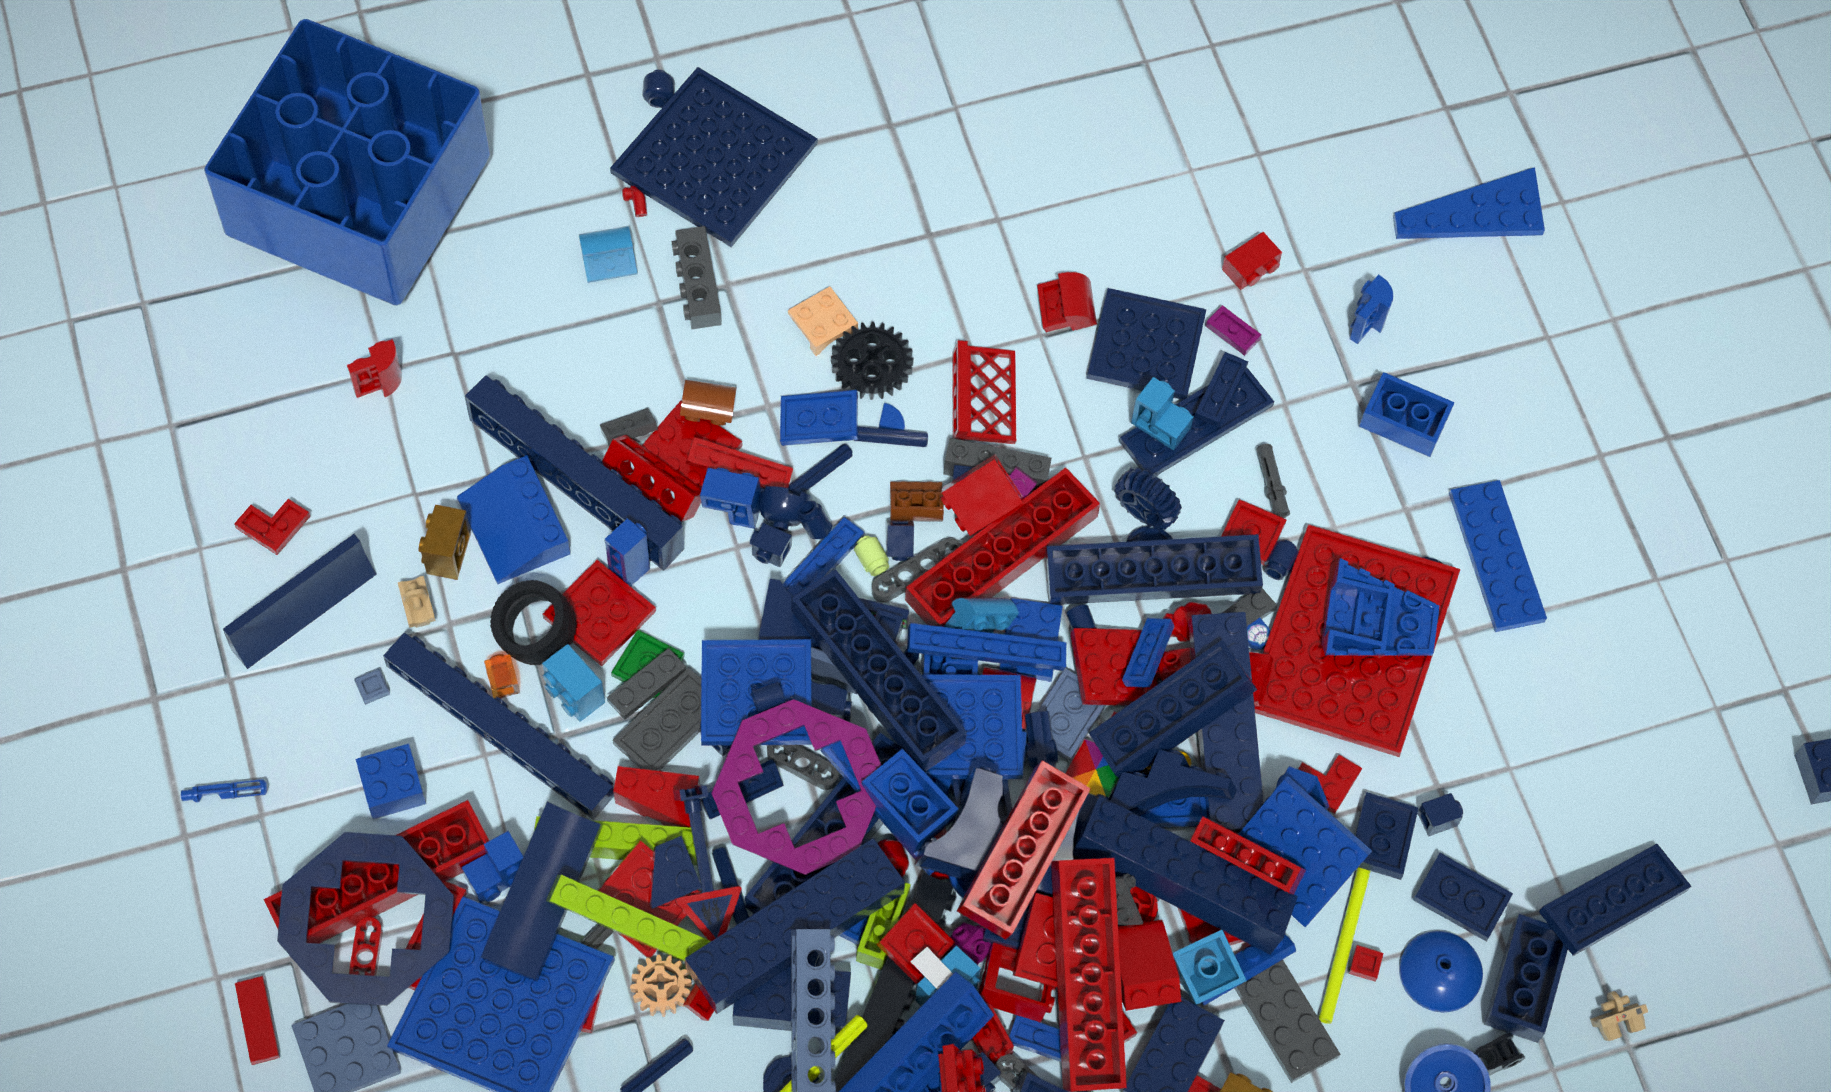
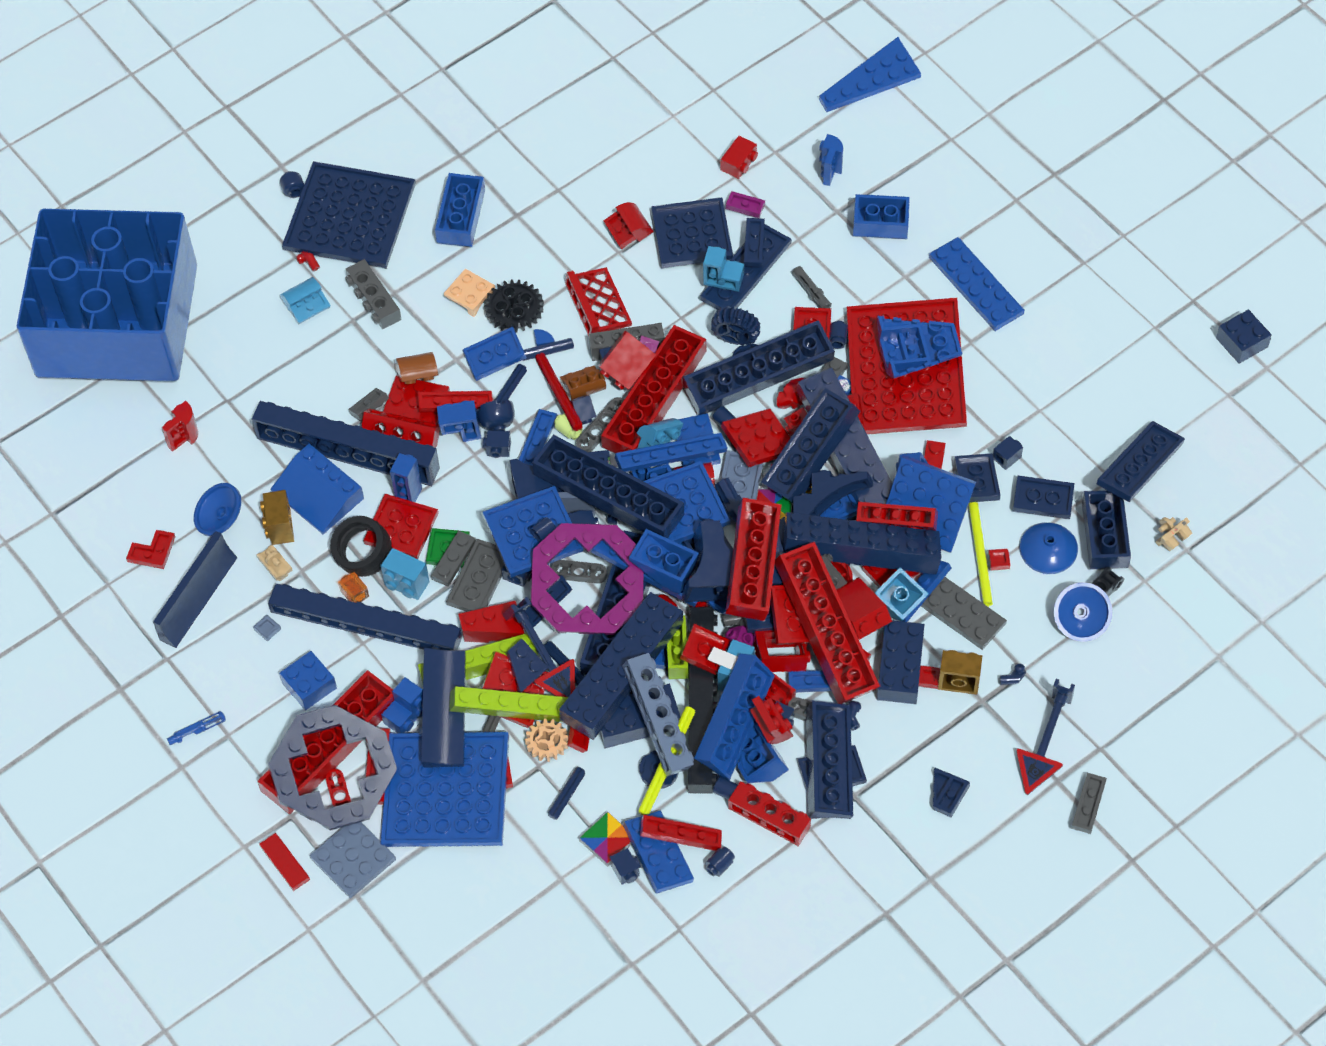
camera: 15 degrees left, 5 degrees down
dark blue brick [798,500,832,539] -> none
blue plate [1122,618,1174,688] -> none
none -> blue dish [194,483,241,536]
none -> blue brick [435,173,485,247]
none -> red axle [536,353,583,431]

